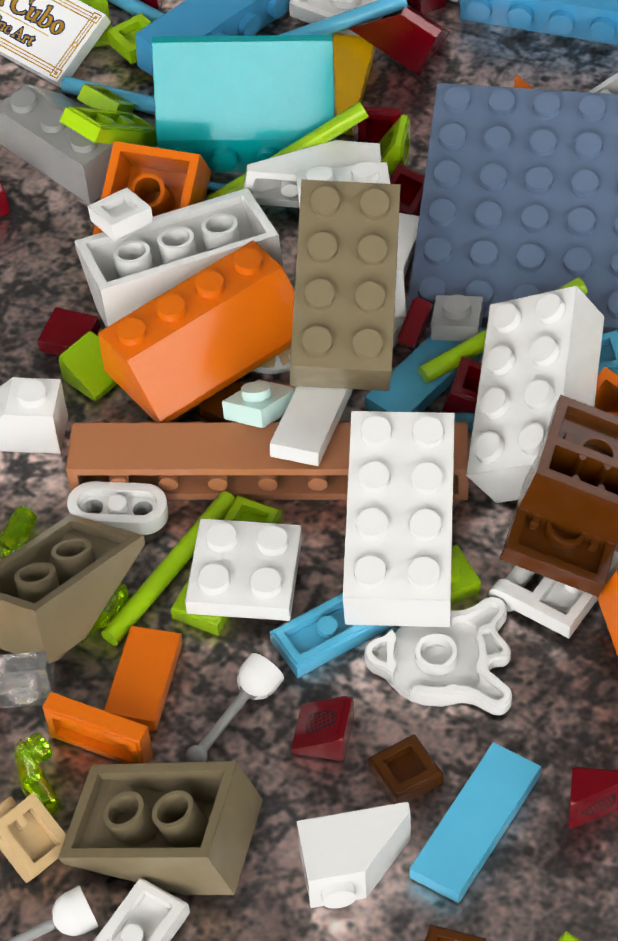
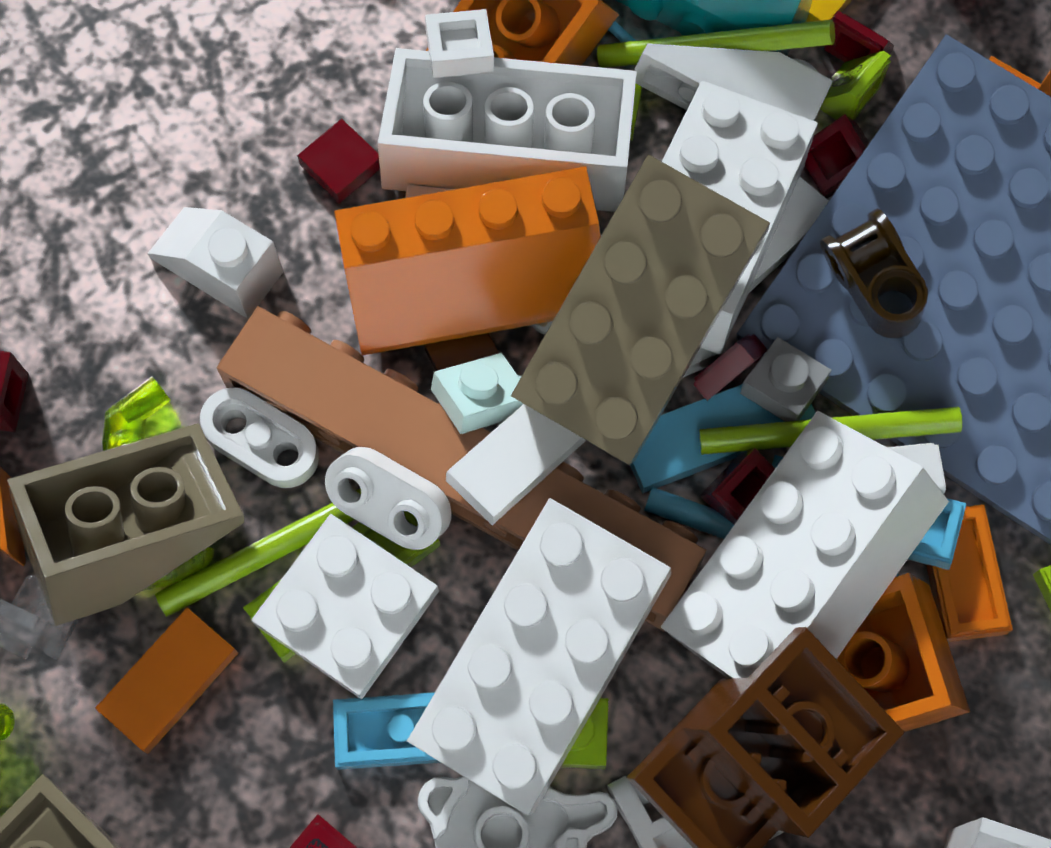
camera: 25 degrees right, 20 degrees up
orange tile [42,692,153,764] -> none
lime slope [58,331,117,402] -> none
hinge [186,653,284,762] -> none
none -> white plate [325,447,451,550]
none -> dark brown piece [820,208,928,338]

